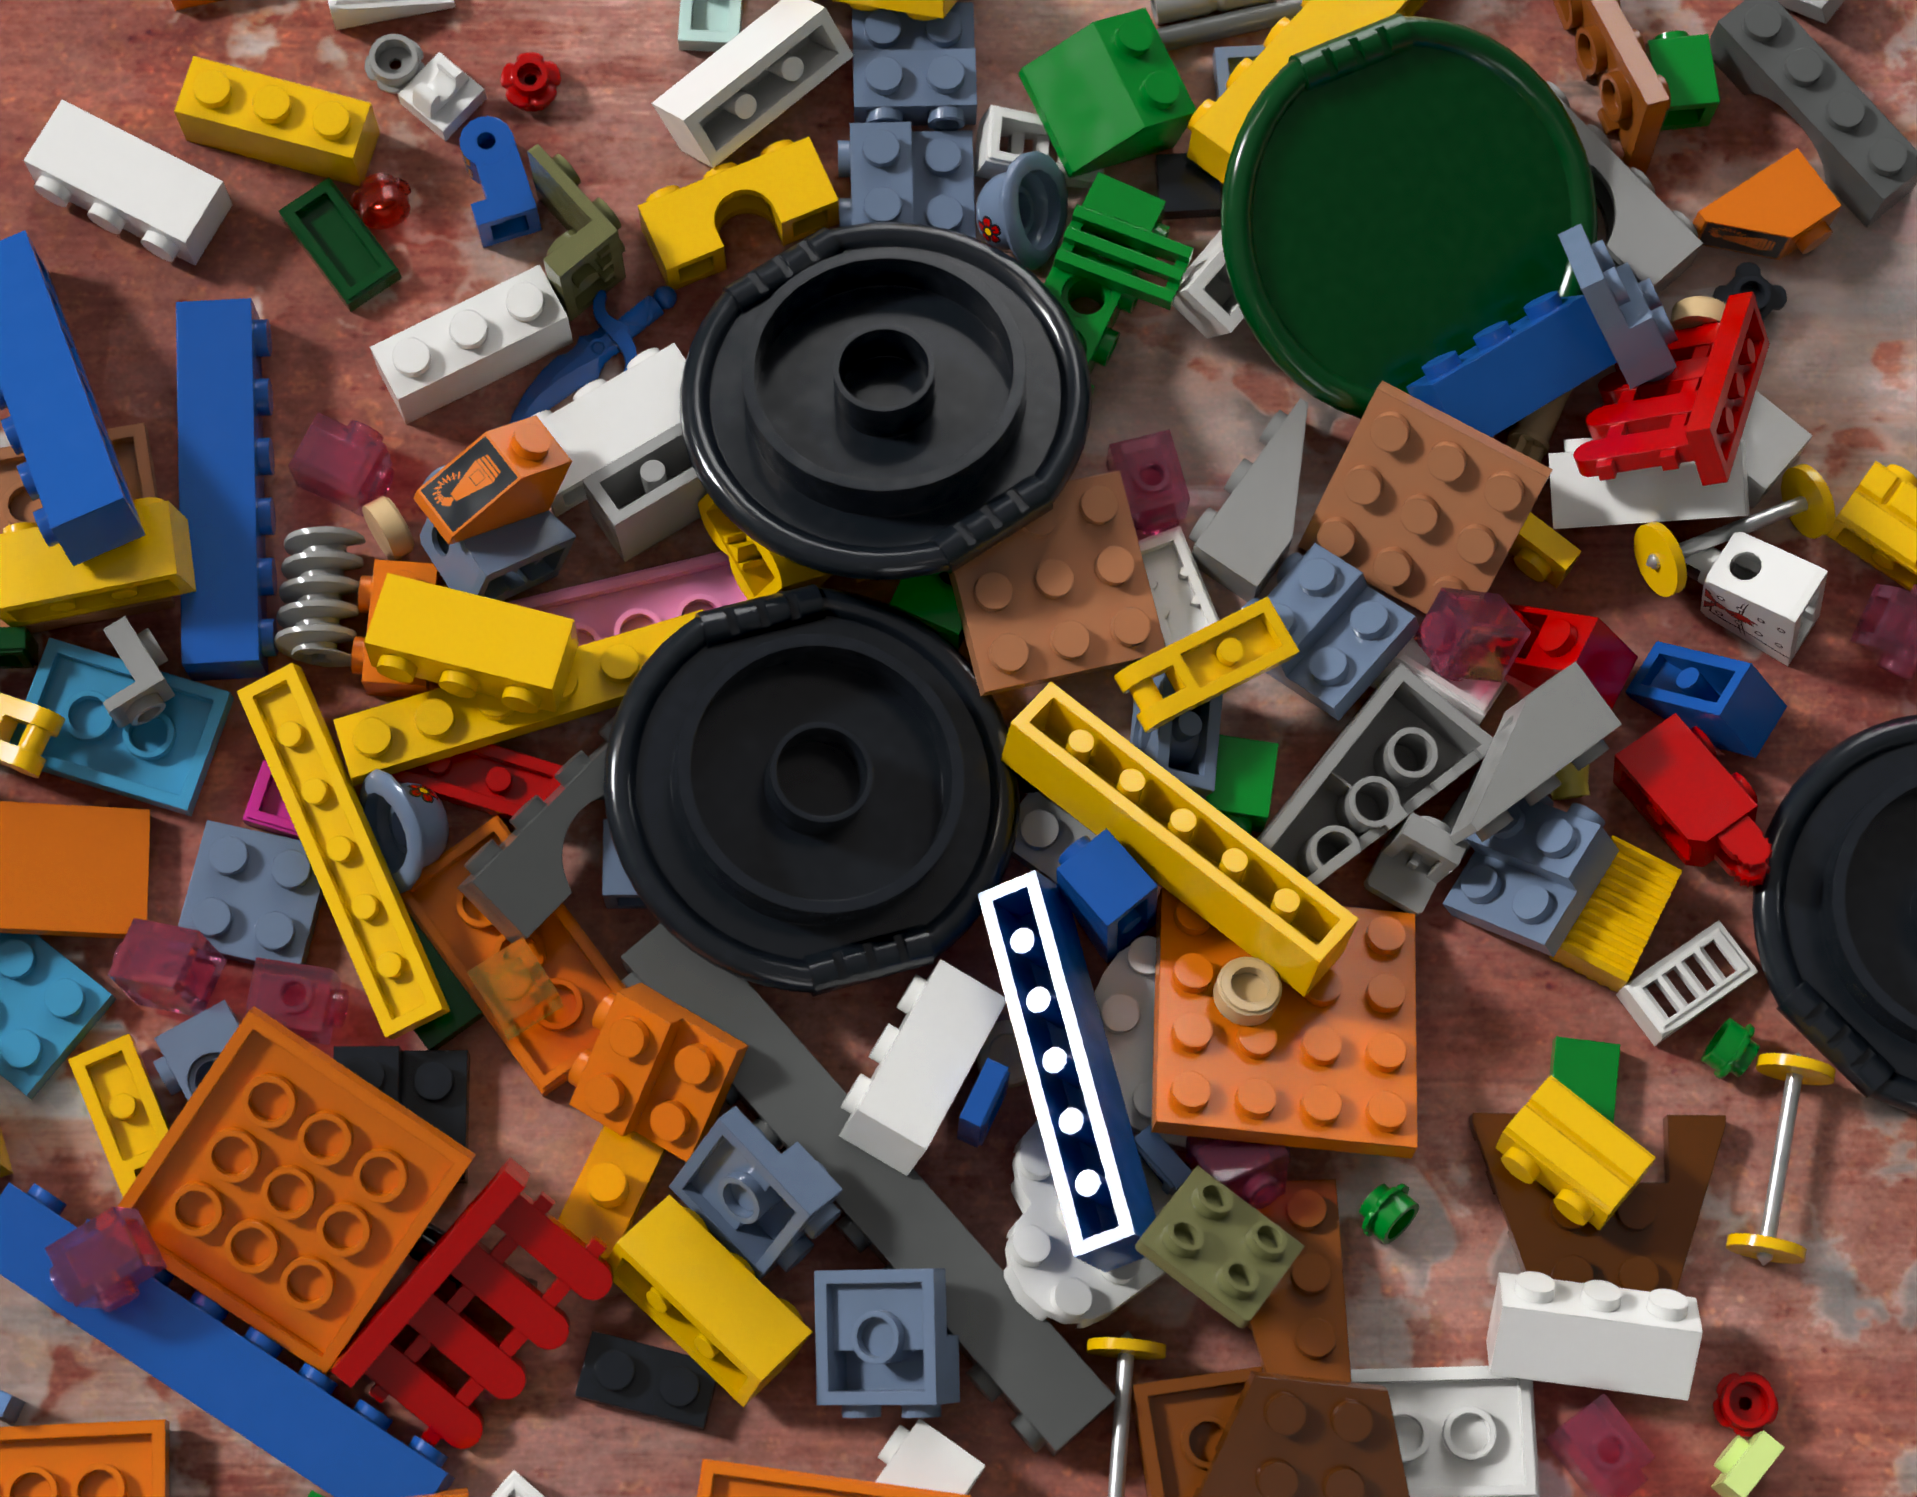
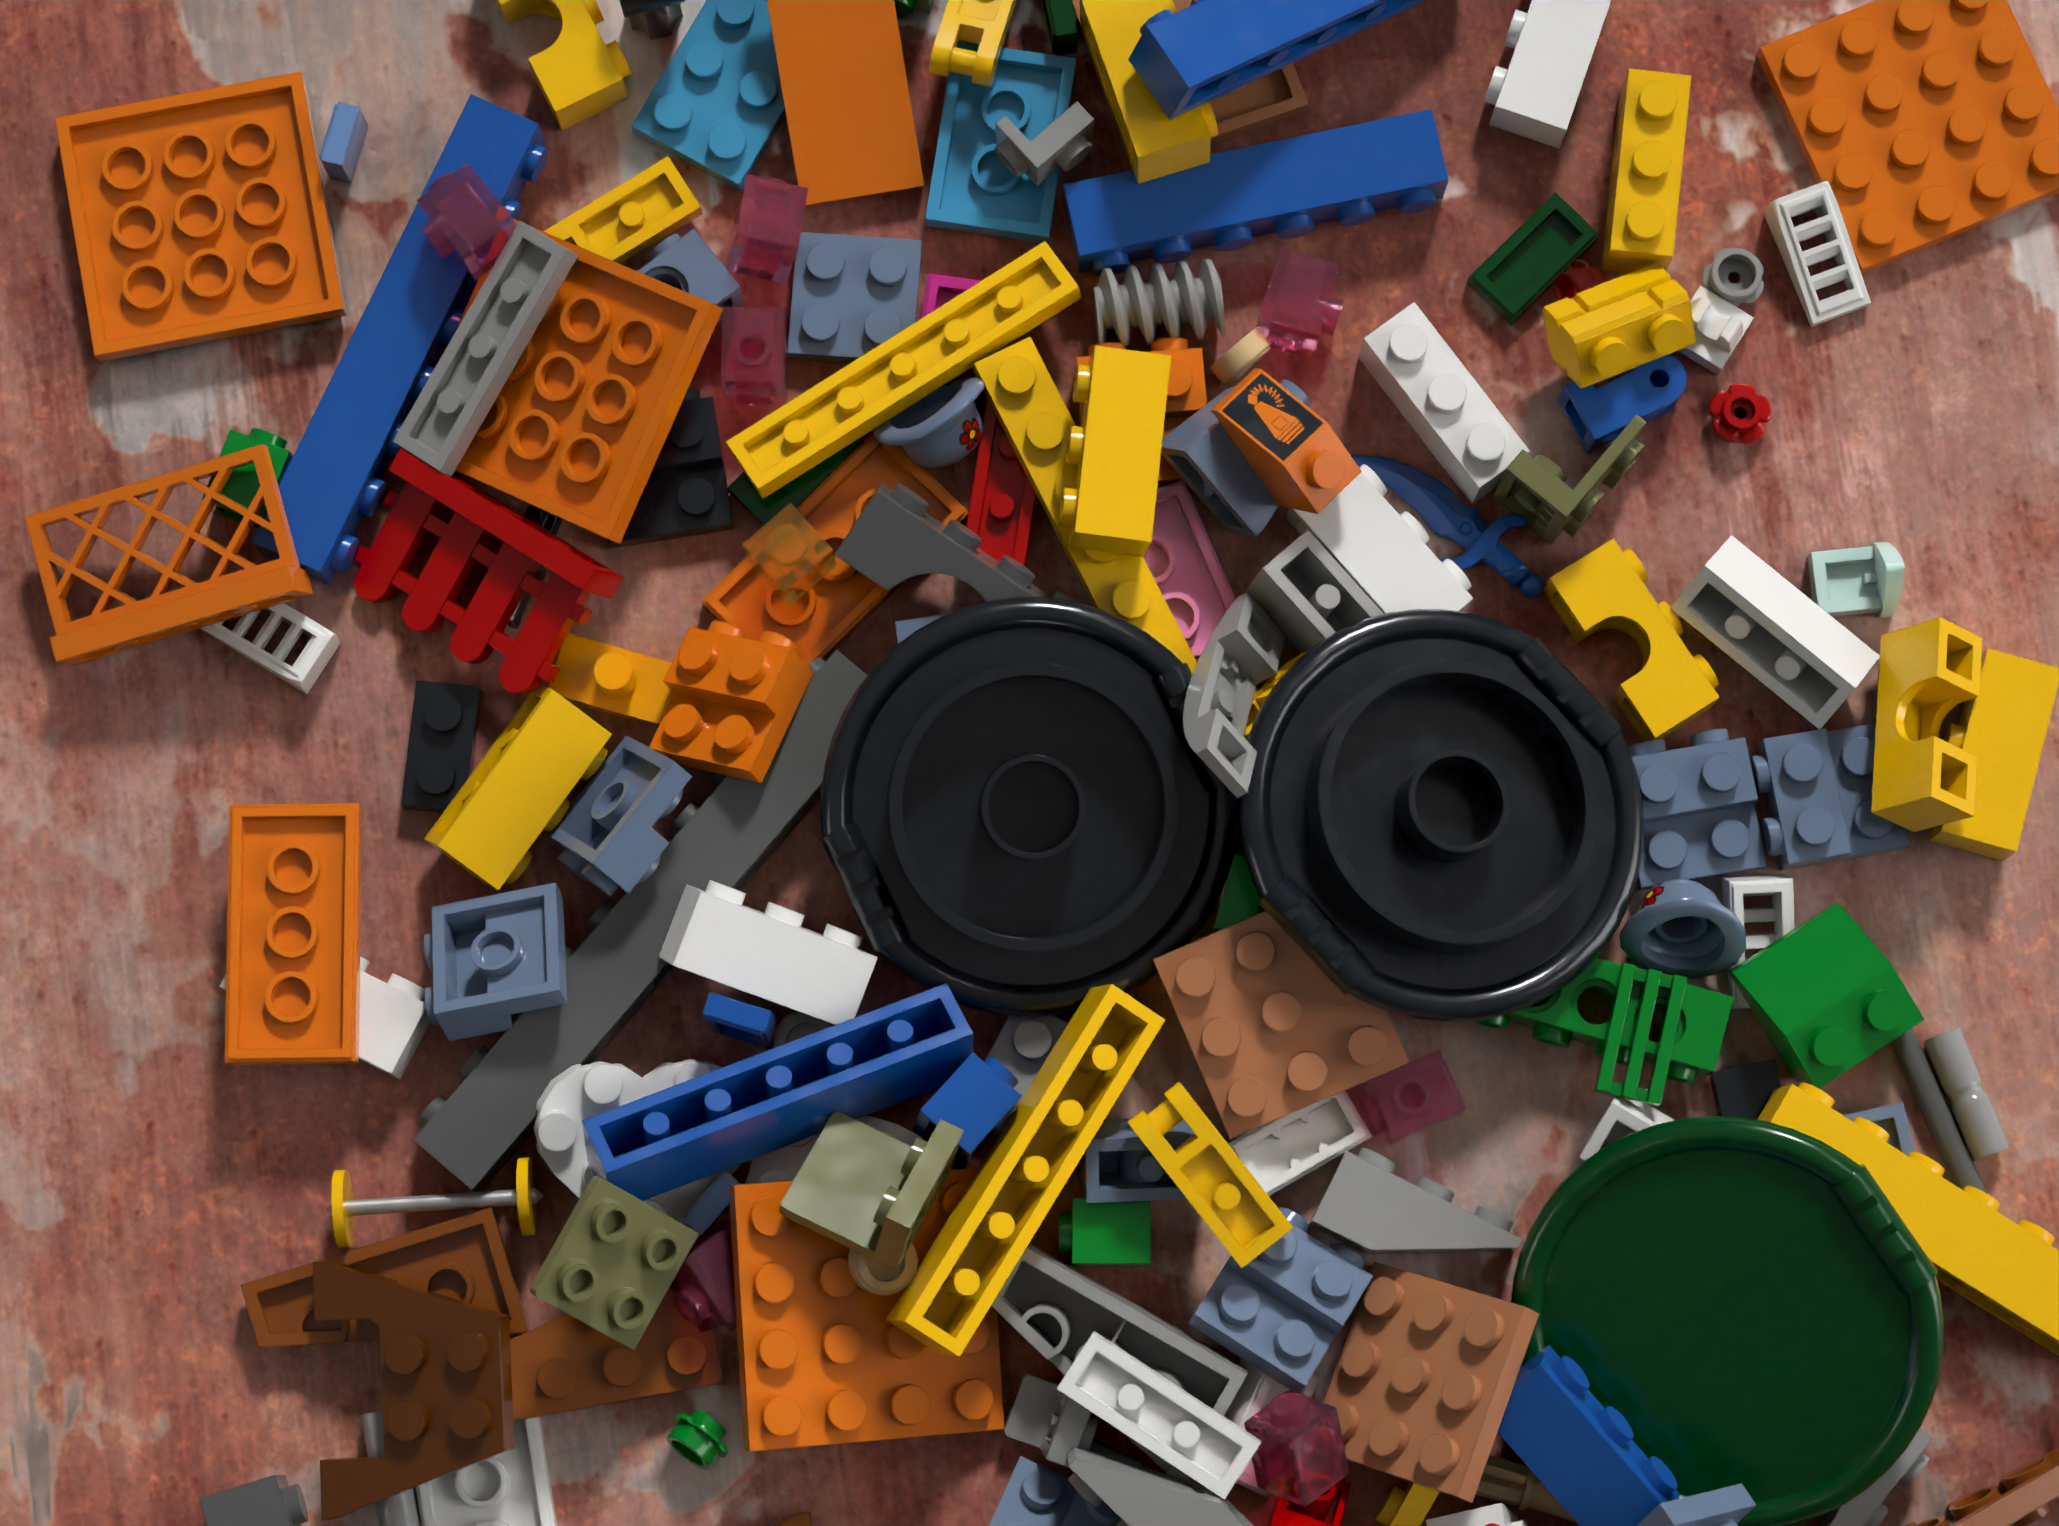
camera: 85 degrees right, 5 degrees up
none -> light grey plate [393,220,579,476]
none -> olive bracket [779,1111,964,1270]
none -> white plate [1057,1331,1261,1500]
none -> light grey slope [1183,592,1286,798]
none -> yellow brick [1542,262,1696,389]

